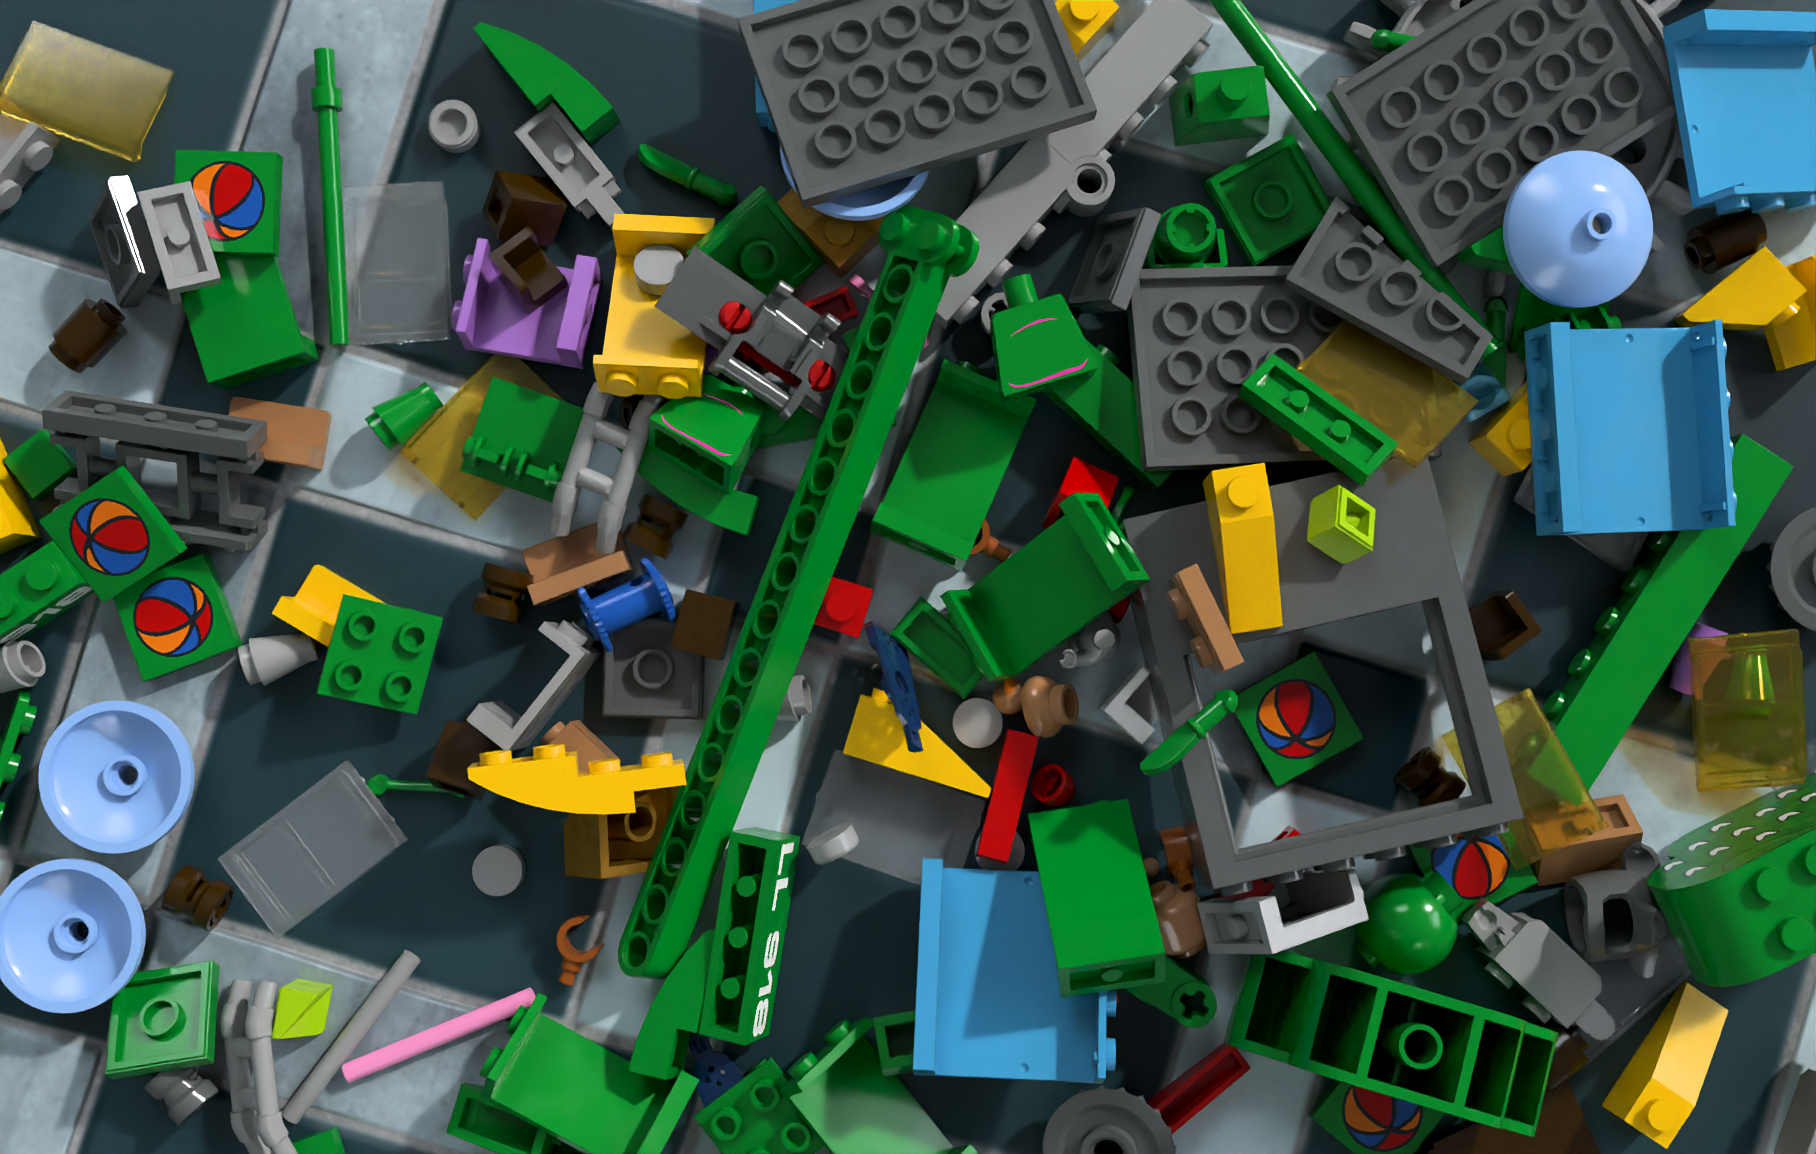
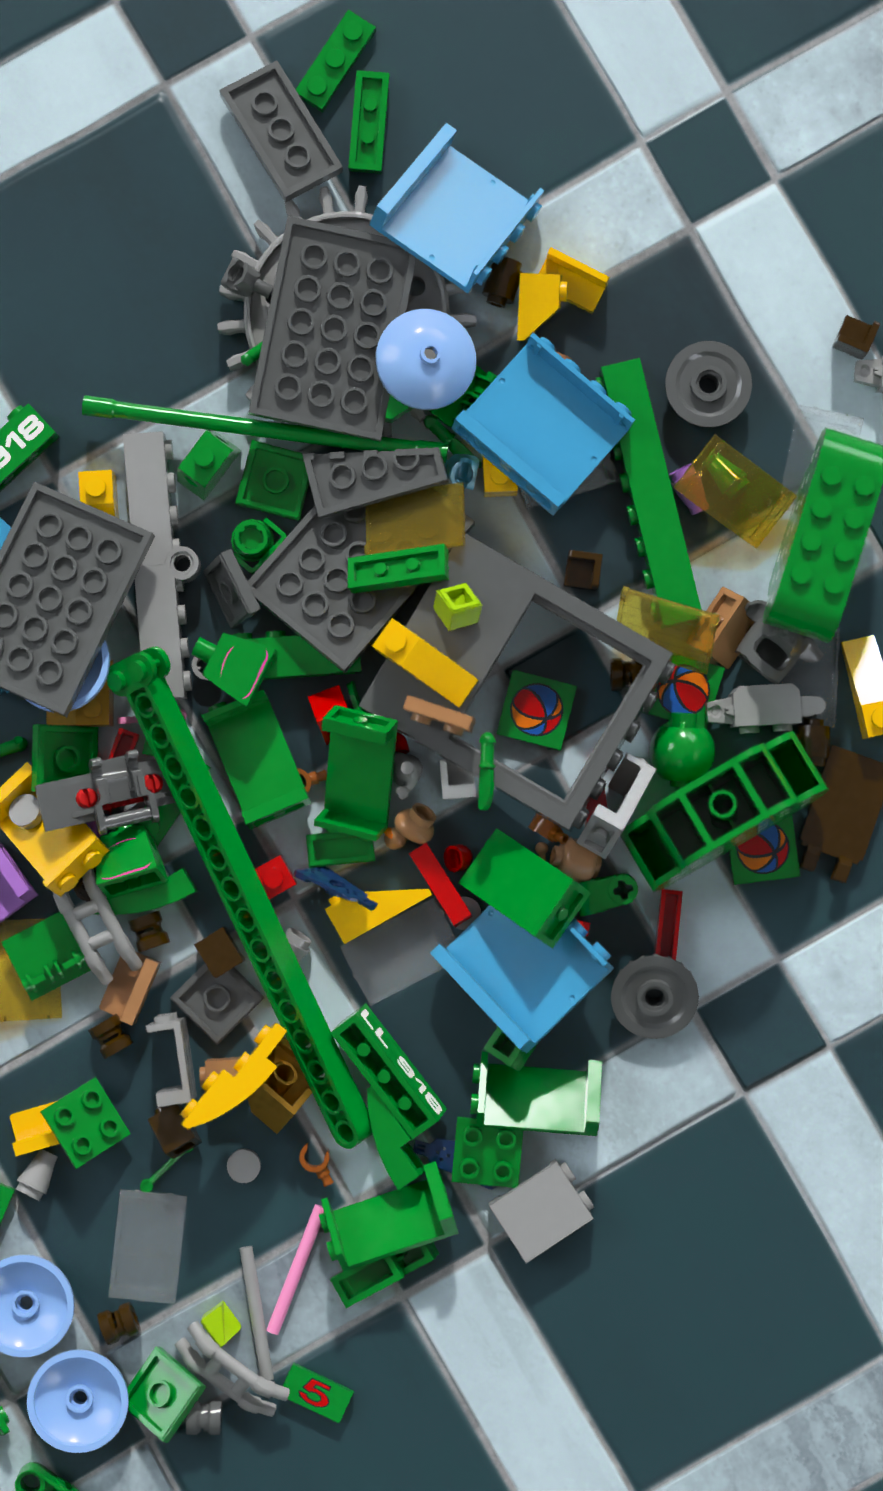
camera: 45 degrees left, 0 degrees up
blue hose [576,558,676,653] -> none
light grey tile [806,822,859,865] -> none
light grey tile [952,698,1003,748] -> none

